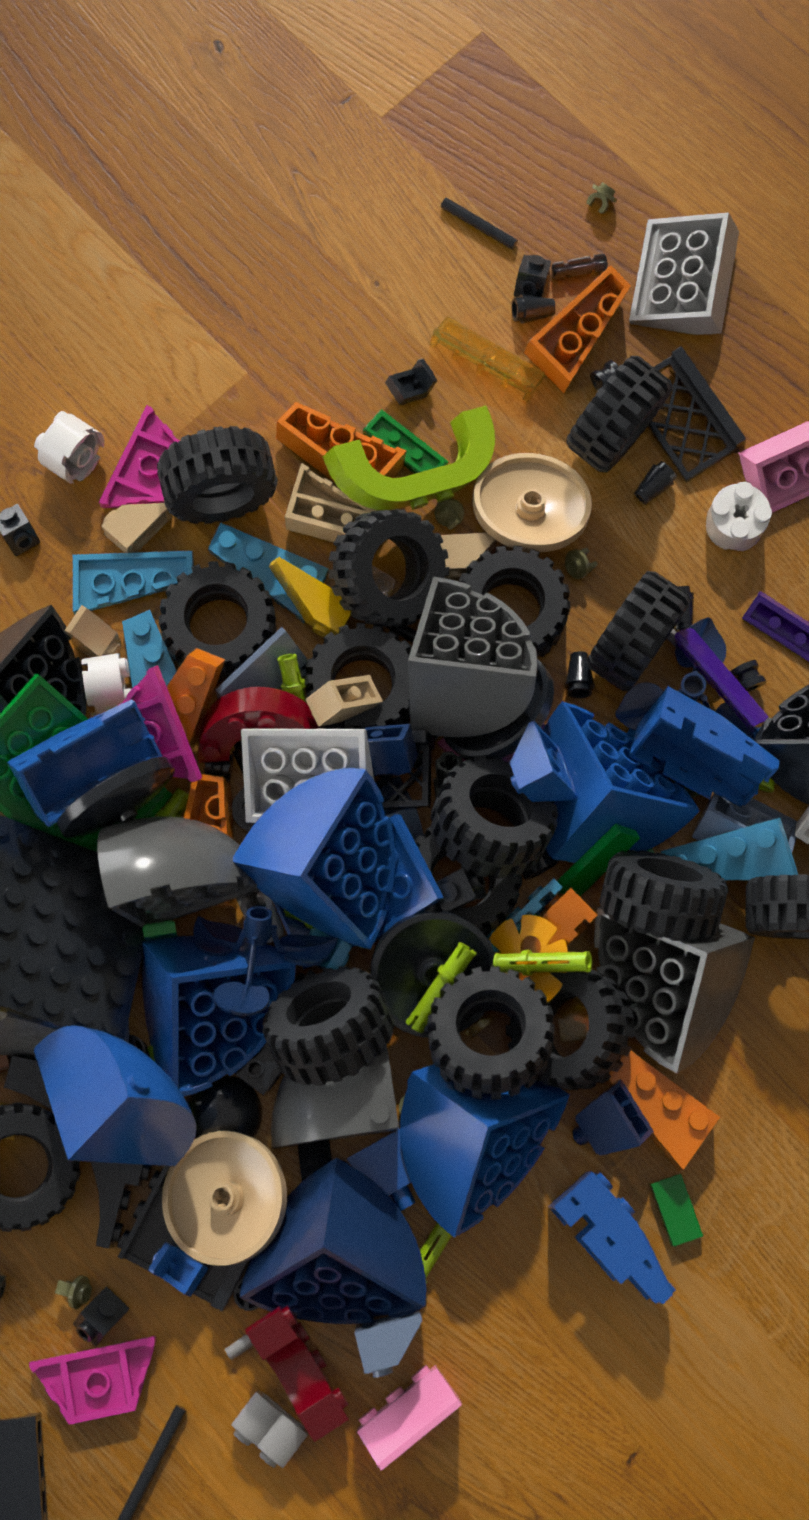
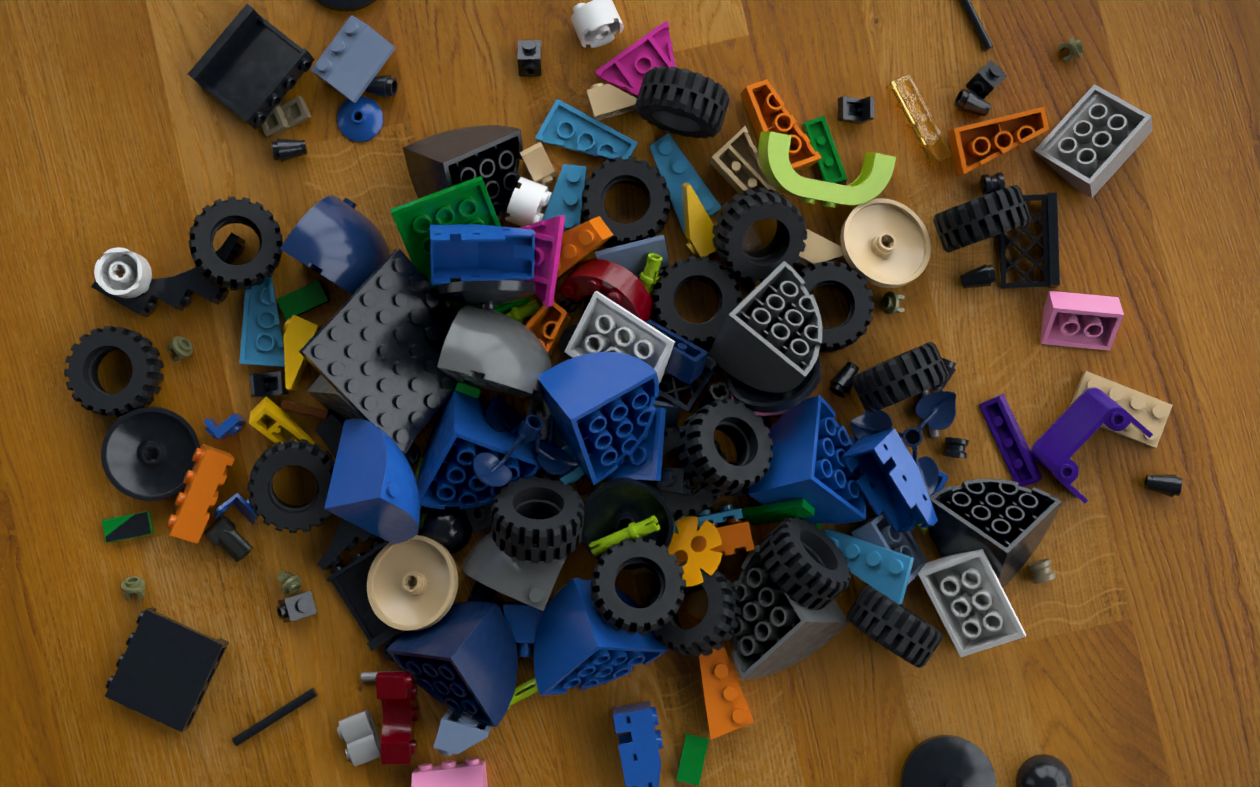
camera: 30 degrees right, 10 degrees up
dark pink wing [29,1336,157,1425] -> none
blue bracket [148,1242,208,1297] -> none
tan slope [306,675,383,726] -> none
olive plate [435,498,464,530] -> none
lime pin [493,950,592,976] -> none
blue slope [510,721,578,802] -> none
axle [551,253,608,280] -> none
dark blue torso [573,1079,654,1156] -> none
dark purple slope [674,628,768,732] -> none
white brick [706,482,772,551] -> none

